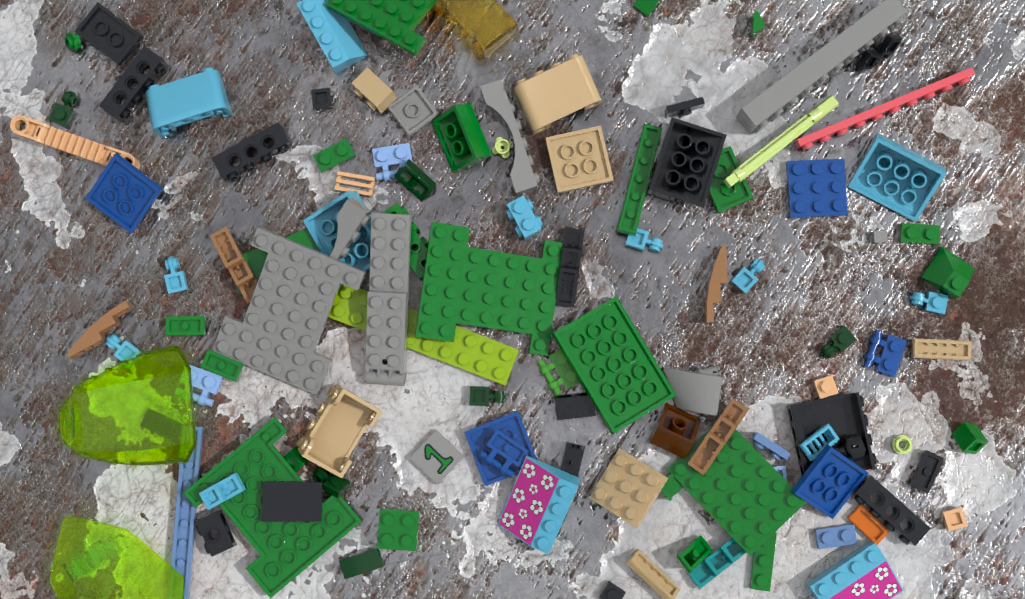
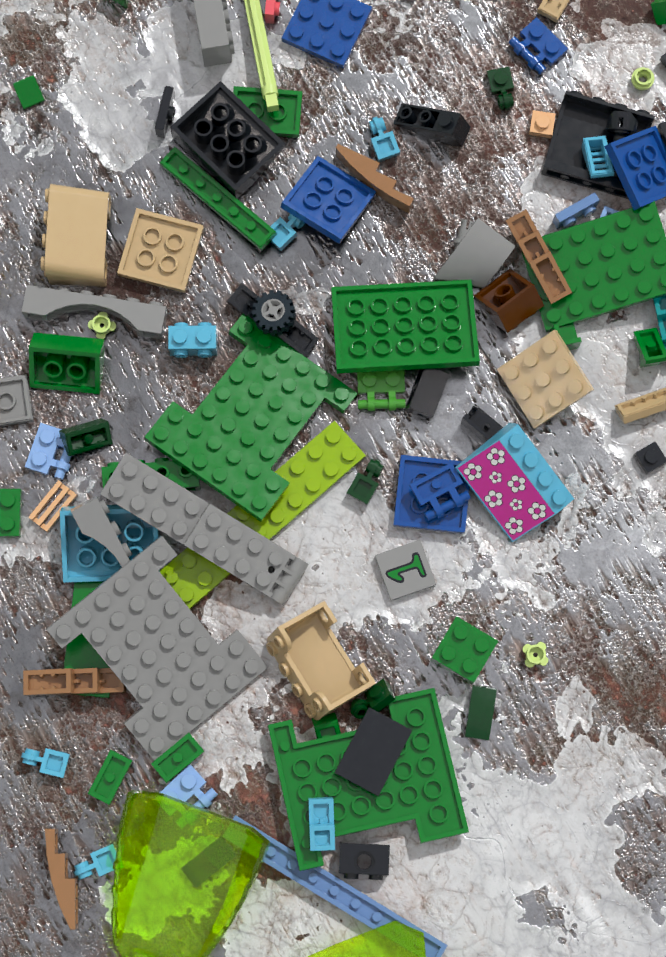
camera: 70 degrees left, 5 degrees down
none -> black wheel [252,290,296,336]
none -> blue plate [280,156,376,244]
none -> black slope [394,103,471,147]
none -> yellowish green plate [522,642,548,668]

